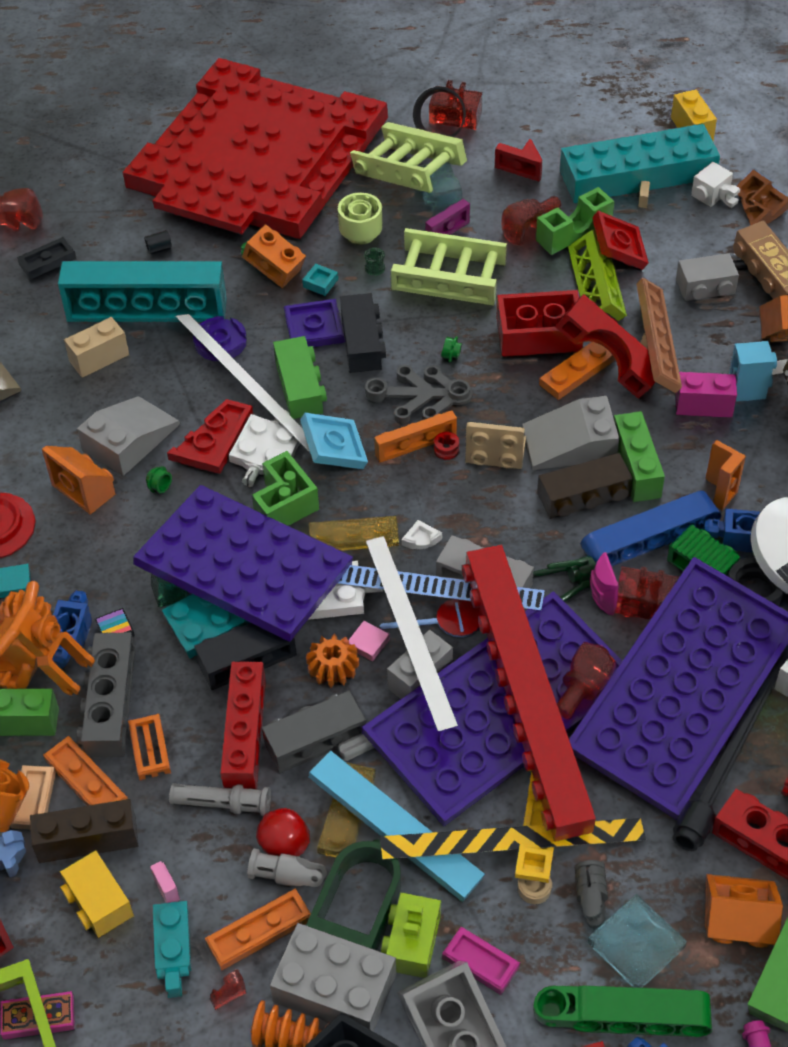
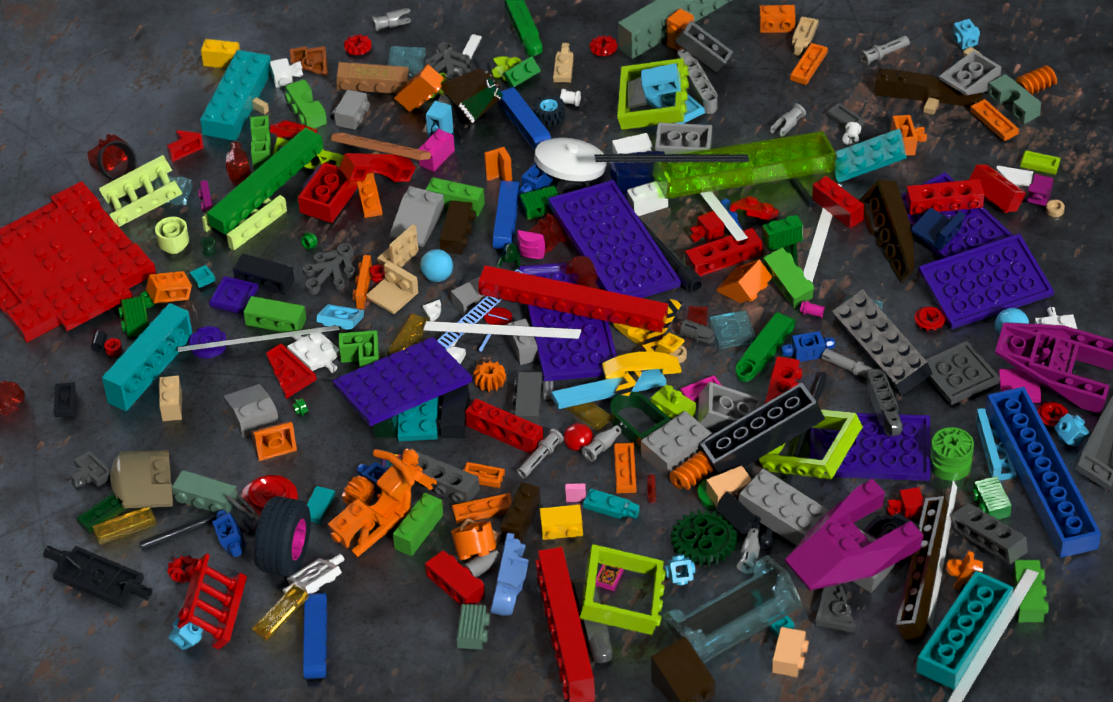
camera: 60 degrees left, 5 degrees down
bright pink tile [349,621,390,662] -> none
none -> red bush [104,338,123,357]
none -> green brick [119,296,149,338]
none -> green brick [207,127,324,235]
none -> bright green arch [284,79,327,128]
none -> tan bracket [366,261,419,314]
none -> medium azure piece [420,249,453,282]
none -> yellow slope [602,351,682,379]
none -> clear red tile [688,306,708,326]

